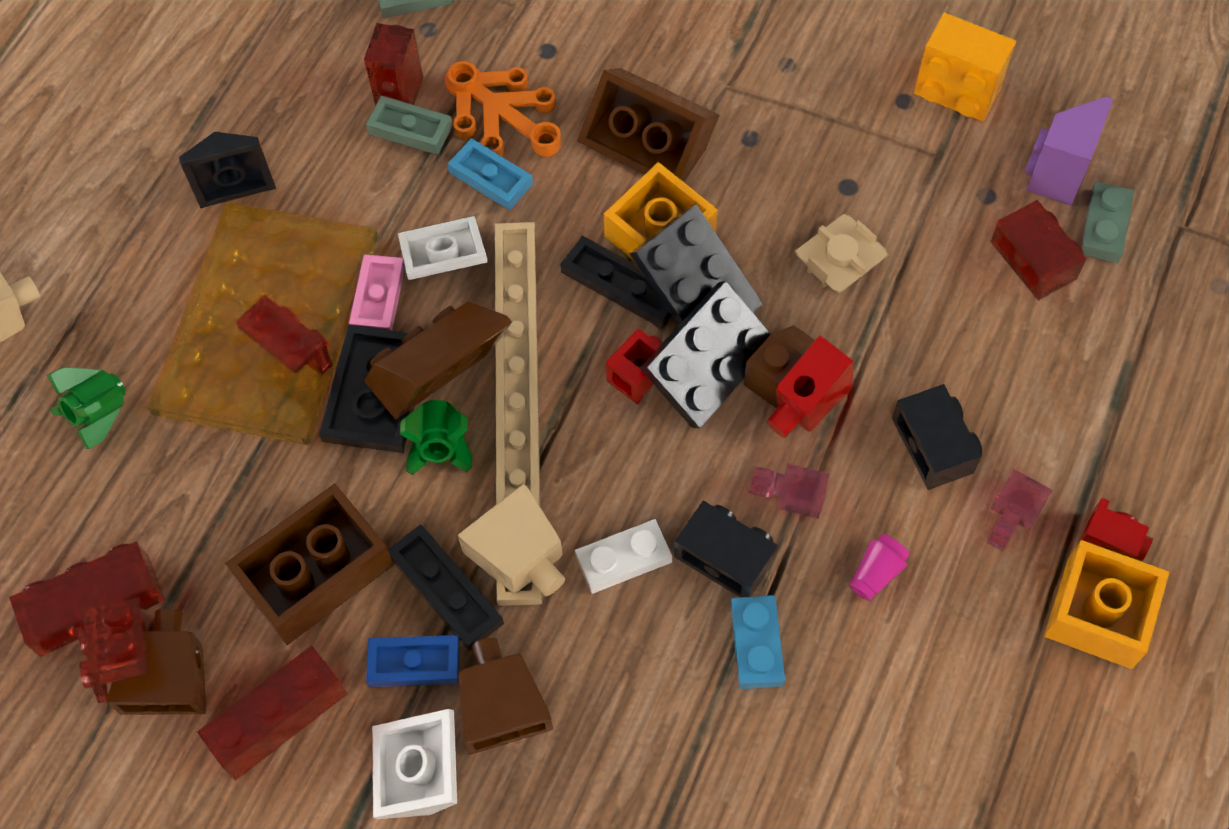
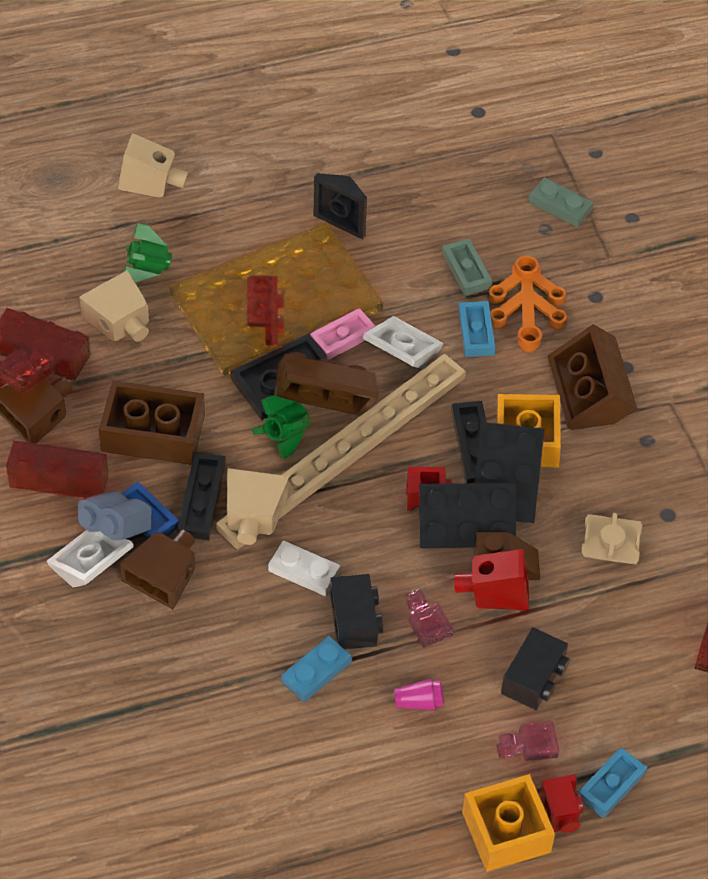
camera: 45 degrees right, 10 degrees down
clear red brick [364,23,423,106] -> none
none -> sand blue brick [78,491,151,540]
none -> tan torso [79,271,149,342]
none -> dark azure plate [578,747,648,819]

